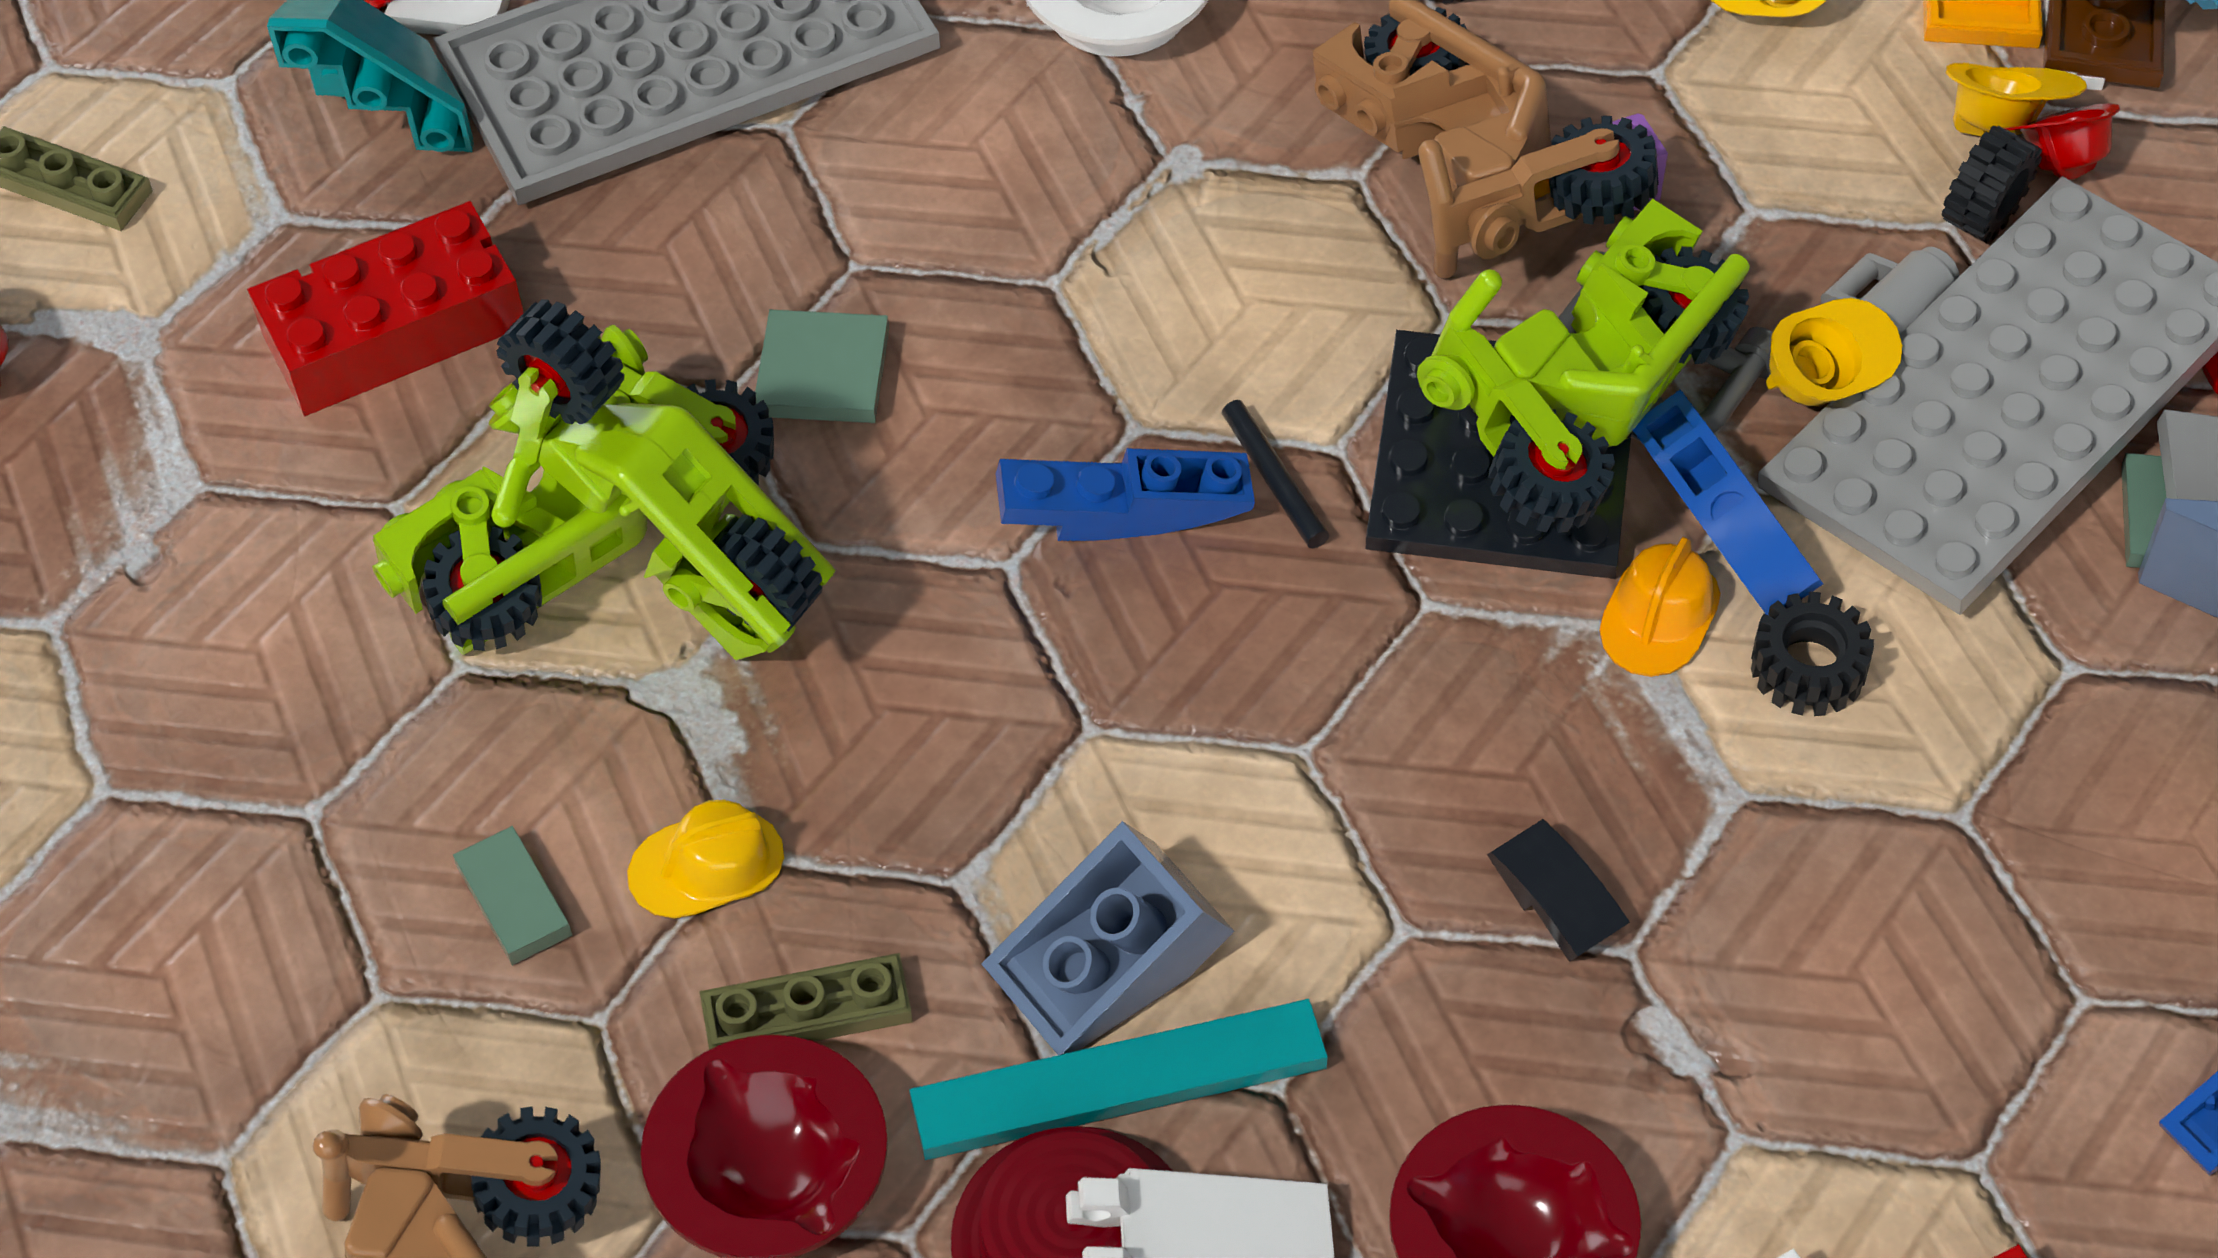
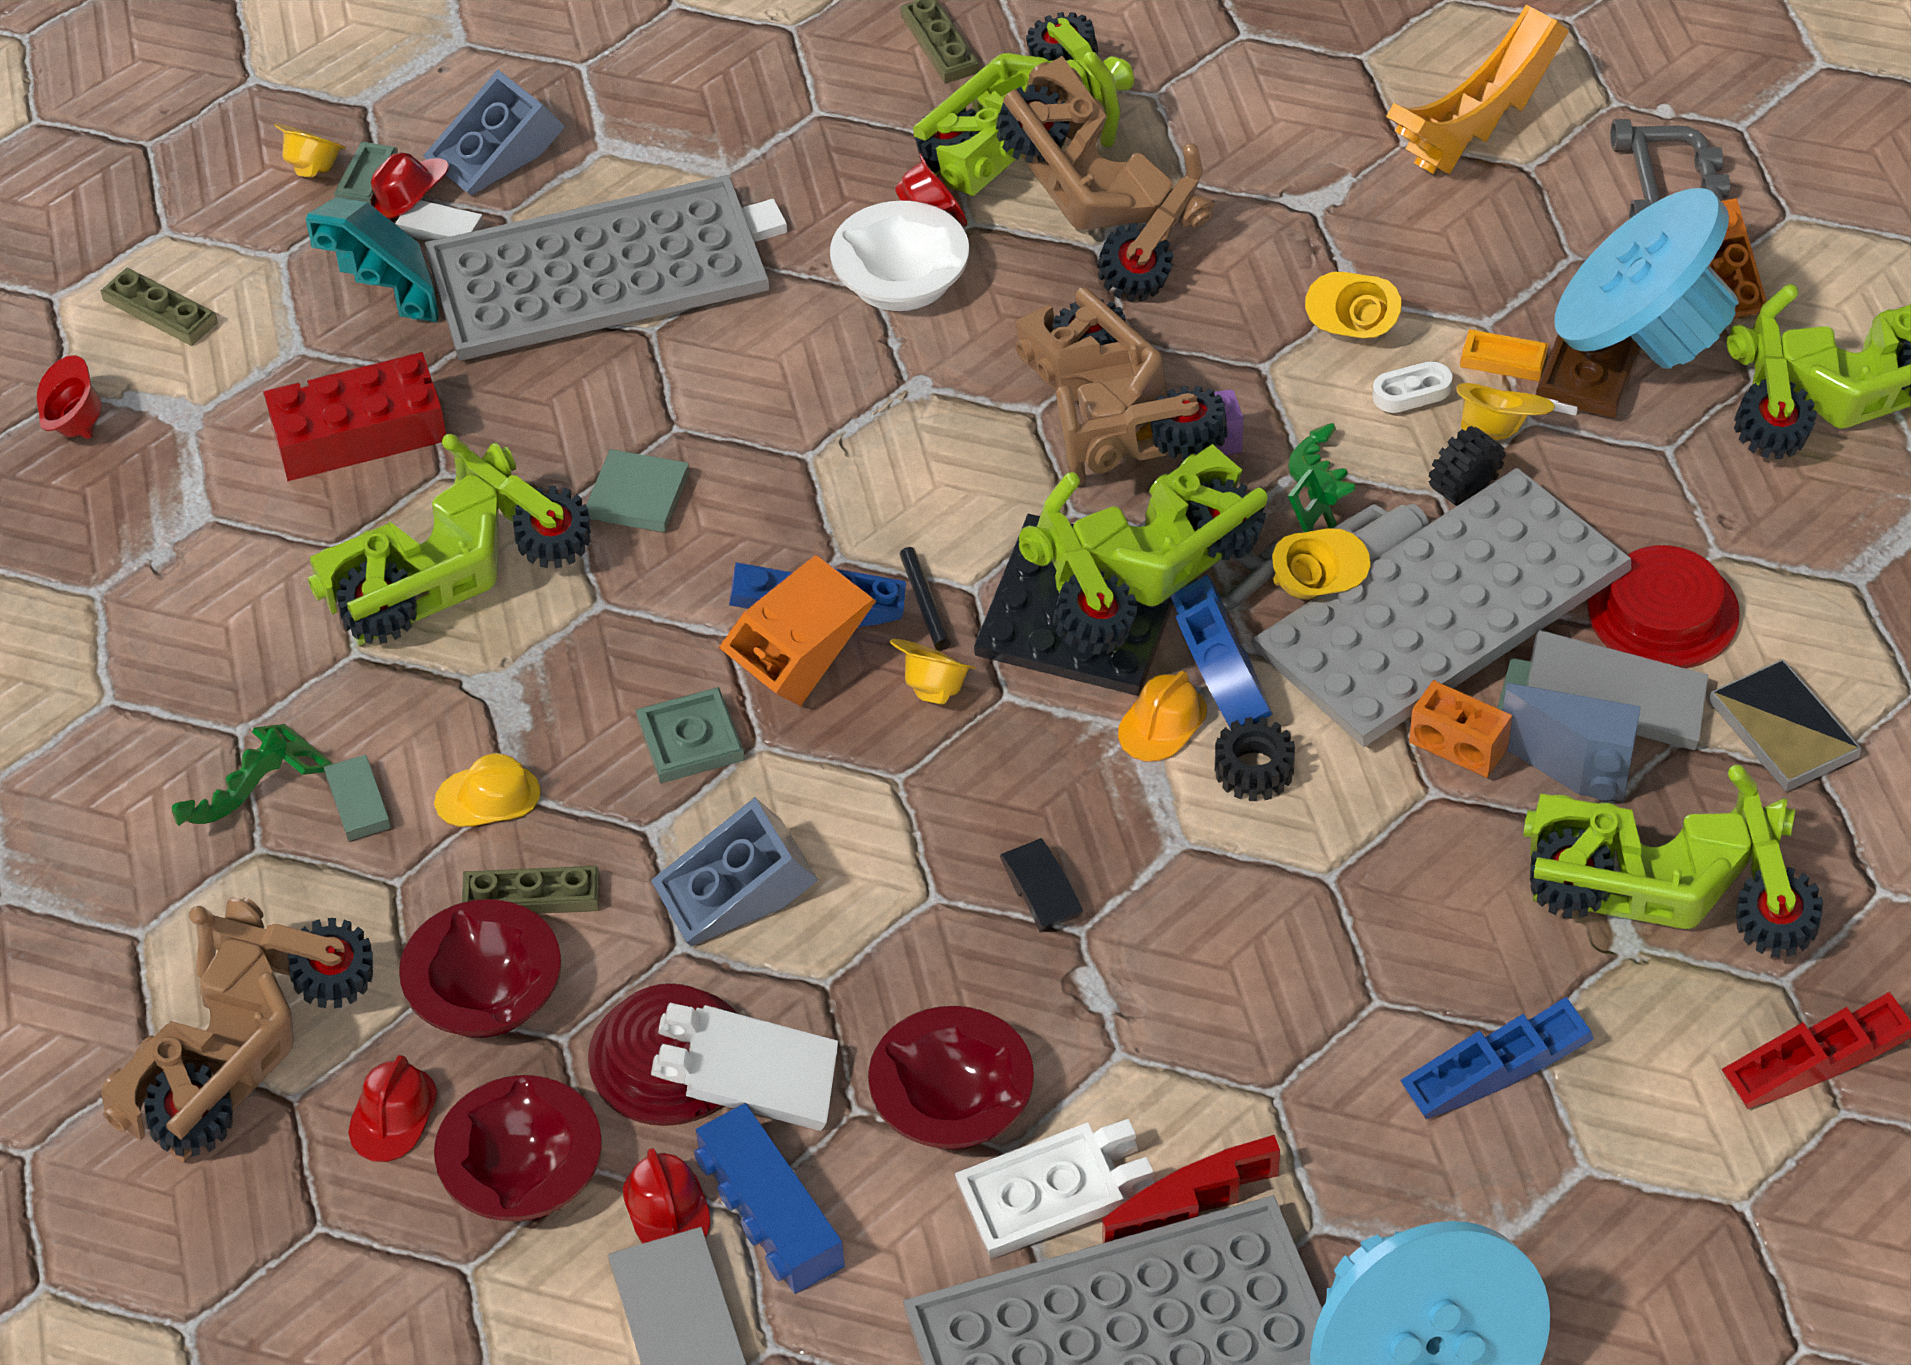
camera: 10 degrees right, 5 degrees down
lime piece [489,300,836,660] -> none
teal tile [909,999,1328,1160] -> none
red piece [2004,103,2120,180] -> none
none -> green piece [172,724,333,826]
none -> sand green tile [636,687,745,784]
none -> orange slope [718,555,876,706]
none -> yellow piece [890,639,976,704]
none -> green piece [1288,423,1356,532]
none -> white plate [1372,362,1452,413]
none -> orange brick [1409,680,1512,778]

